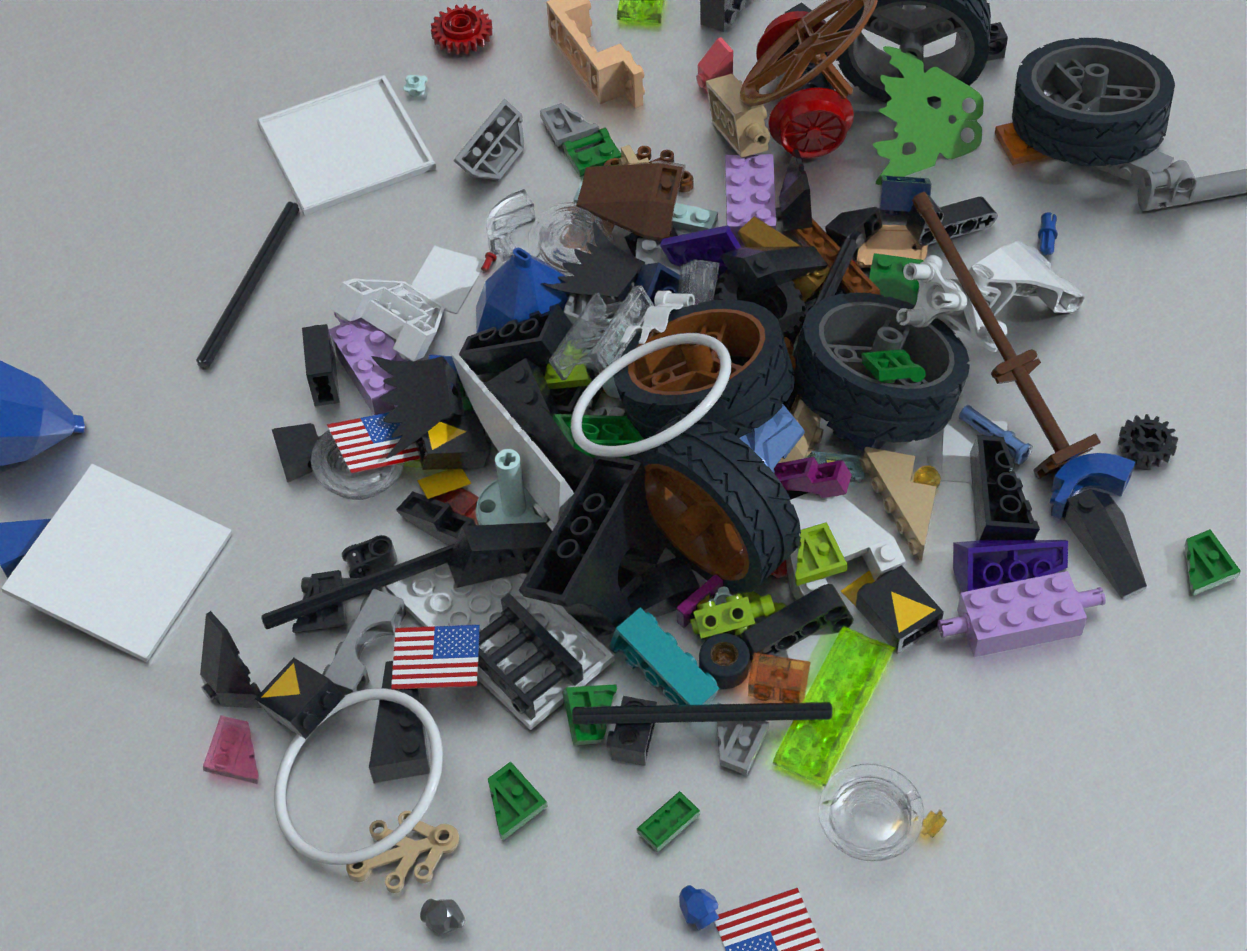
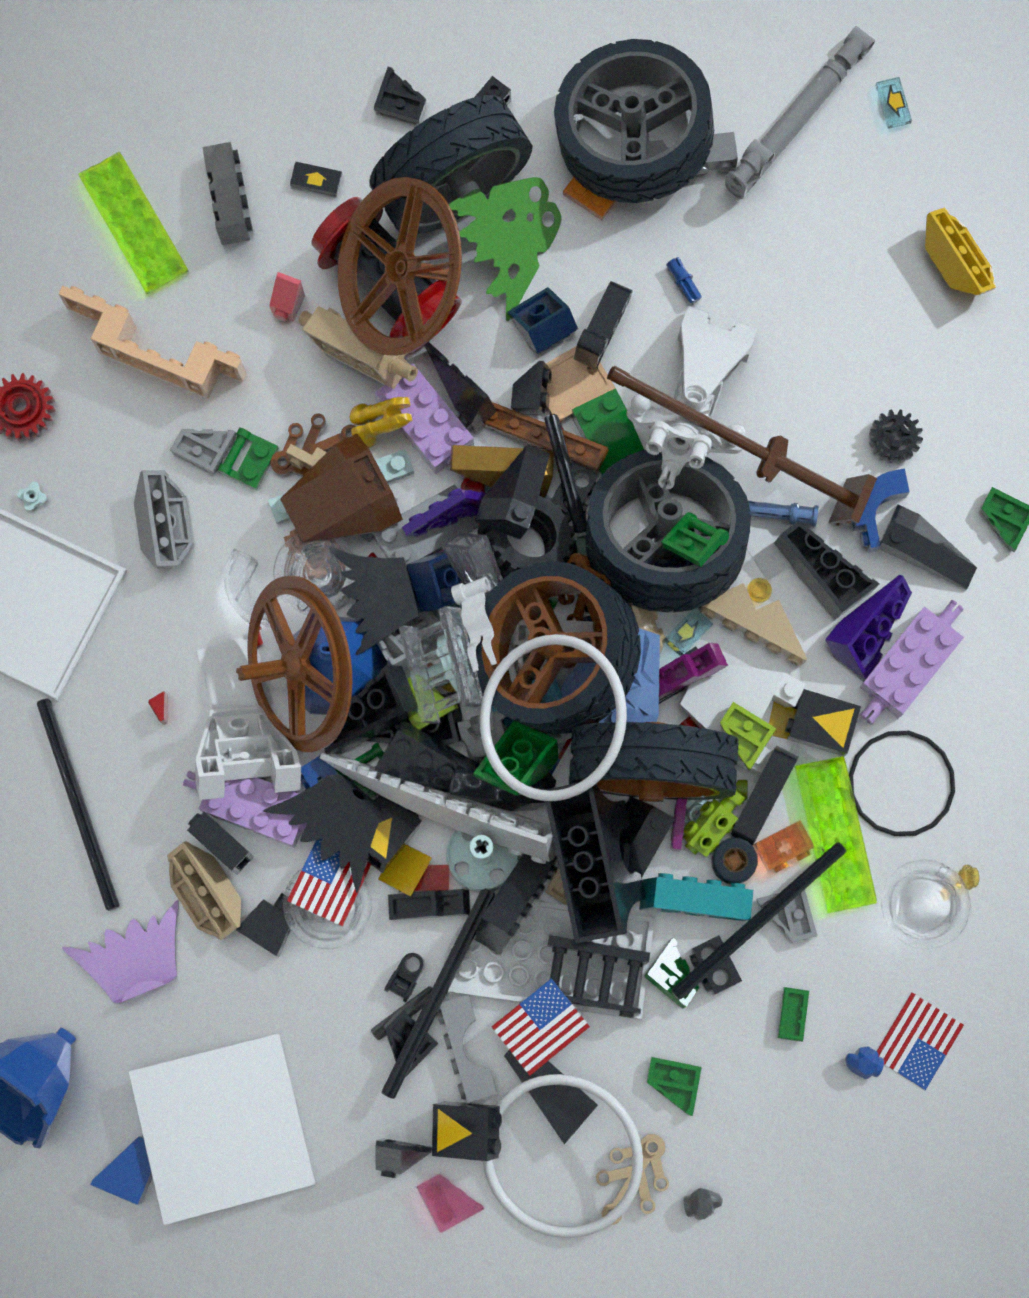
camera: 40 degrees left, 25 degrees up
none -> lavender piece [62,900,179,1003]
none -> red slope [148,691,168,725]
none -> tan wedge [167,841,241,940]
none -> dark orange wheel [236,575,352,752]
none -> yellow piece [349,397,413,448]
none -> black piece [849,730,955,836]

